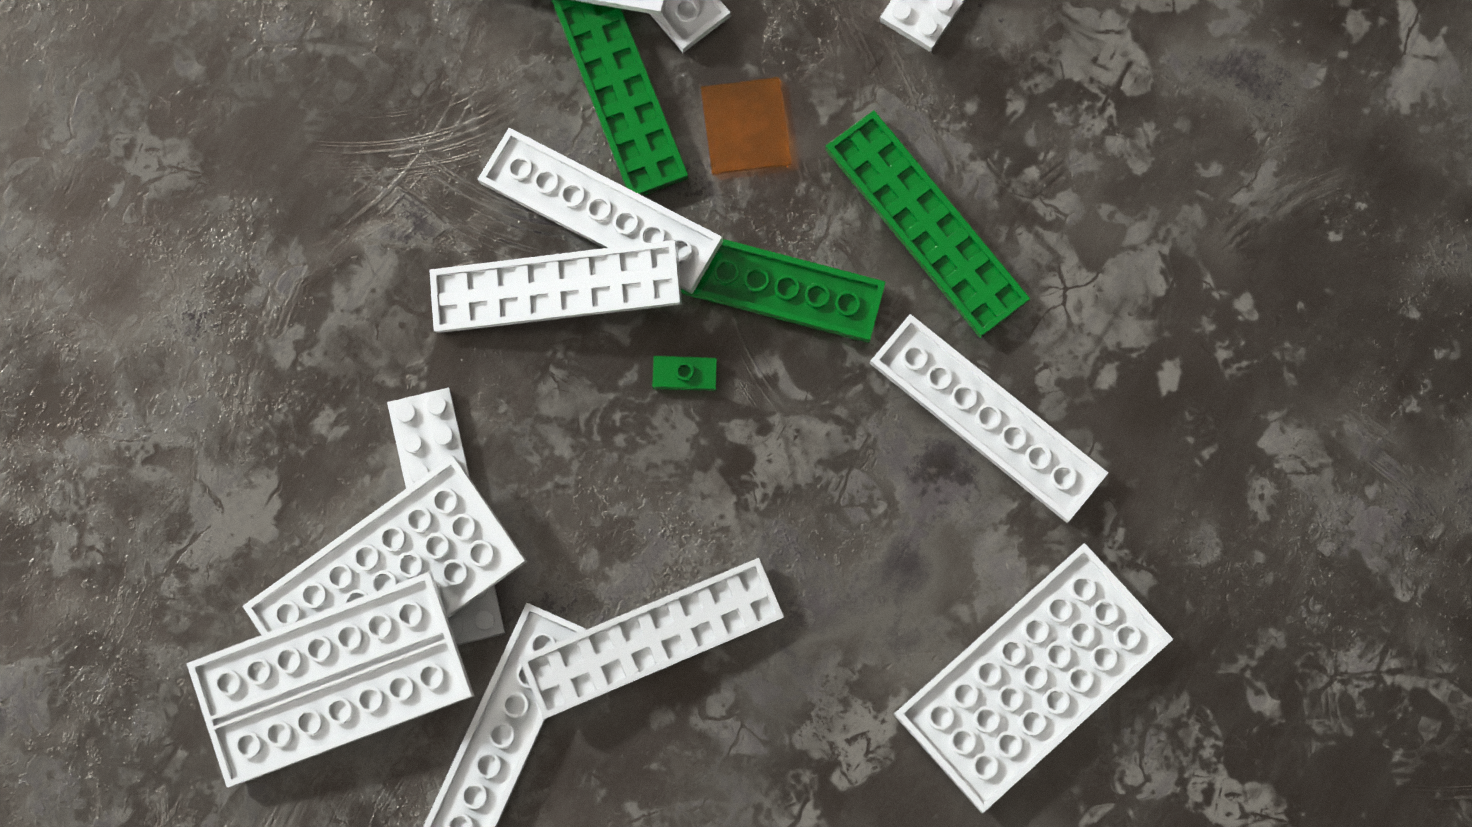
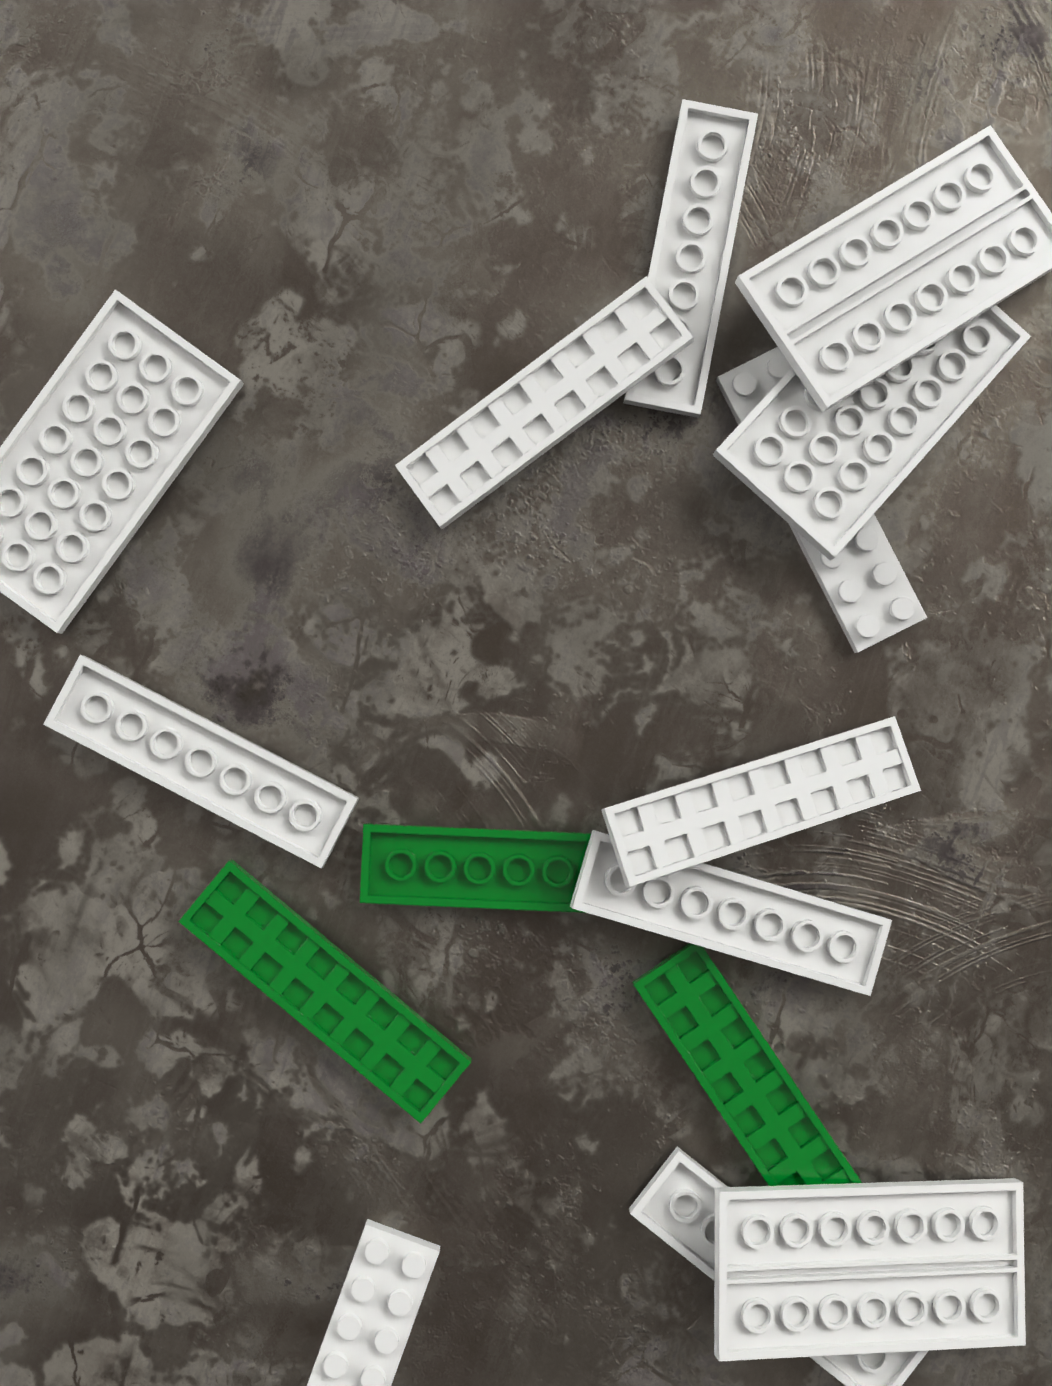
camera: 165 degrees right, 10 degrees up
green plate [652,356,717,391] -> none
clear orange piece [701,77,791,175] -> none

